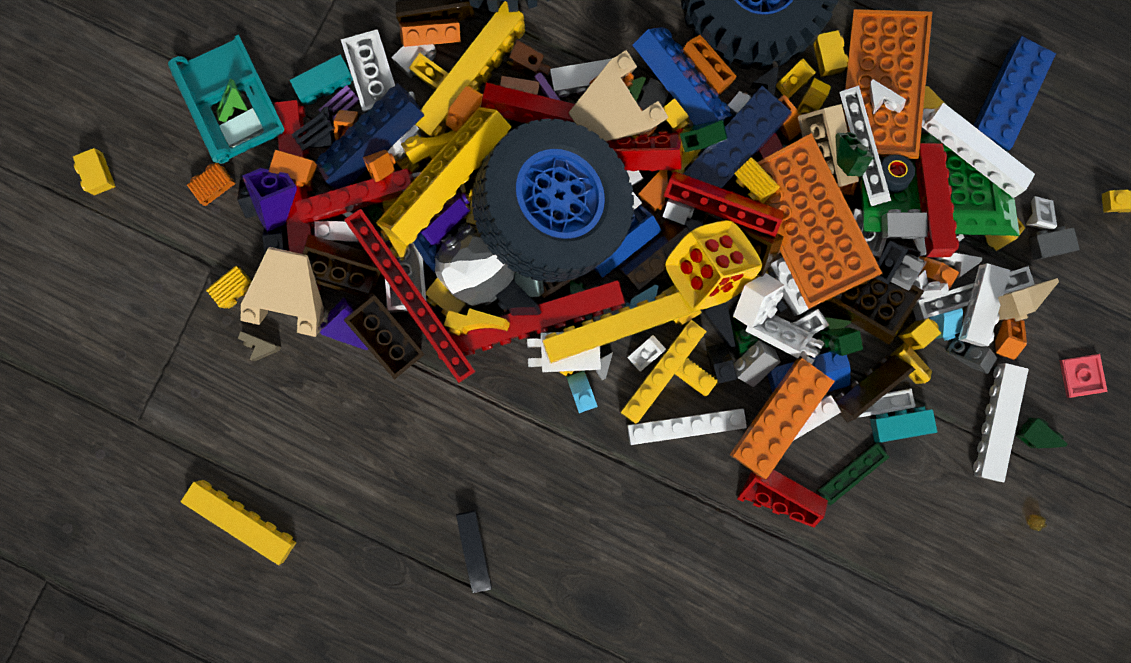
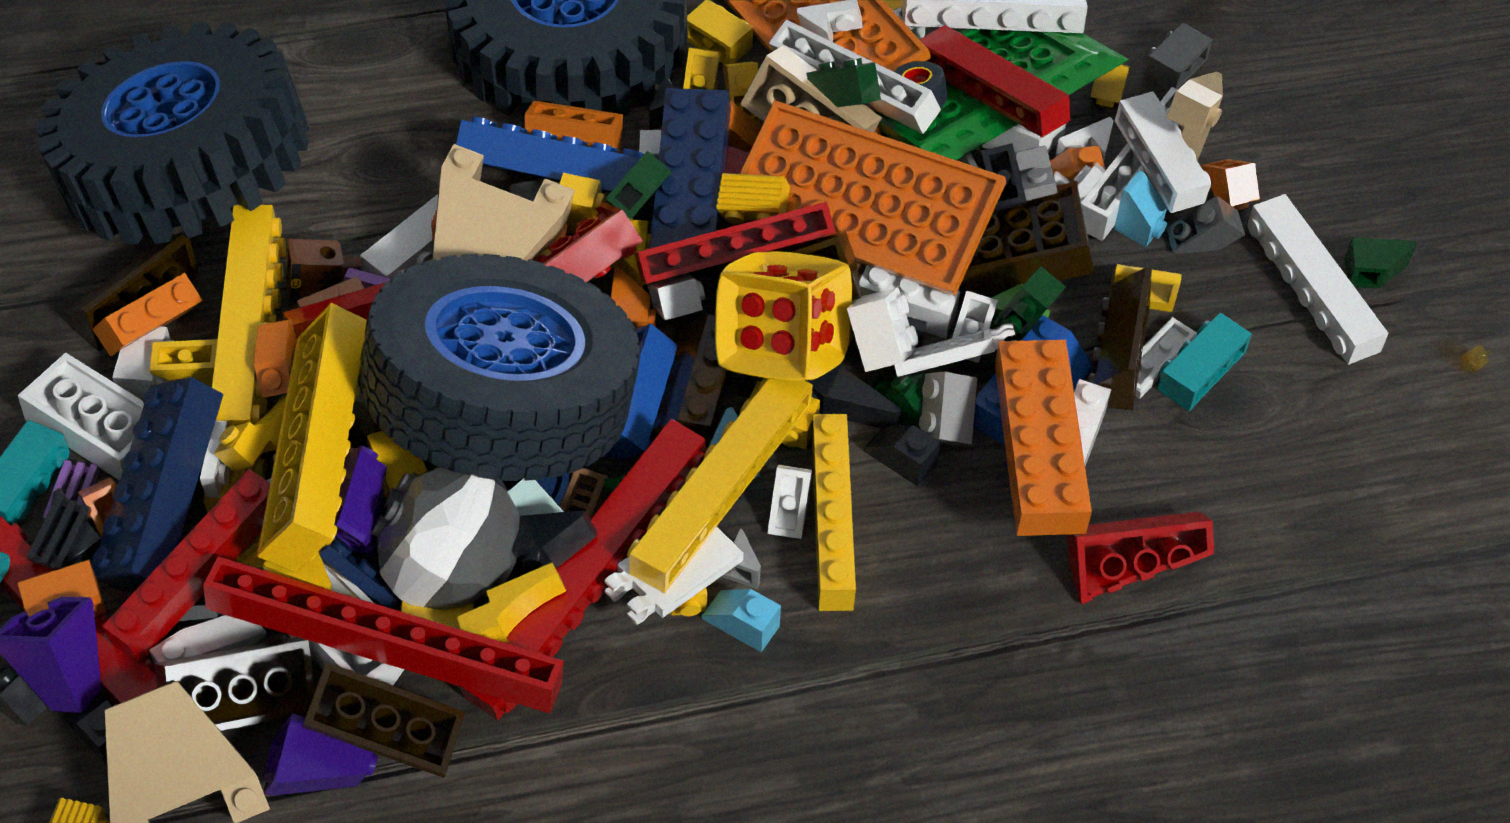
camera: 40 degrees left, 30 degrees down
orange slope [363,150,396,182] -> none
white brick [627,409,747,445] -> none
yellow brick [675,358,717,396] -> none
dark green tile [817,442,889,506] -> none
light grey brick [882,209,928,239] -> none
yellow brick [898,318,941,350] -> none
white slope [1026,196,1057,230] -> none
coral tile [1059,354,1108,398] -> none

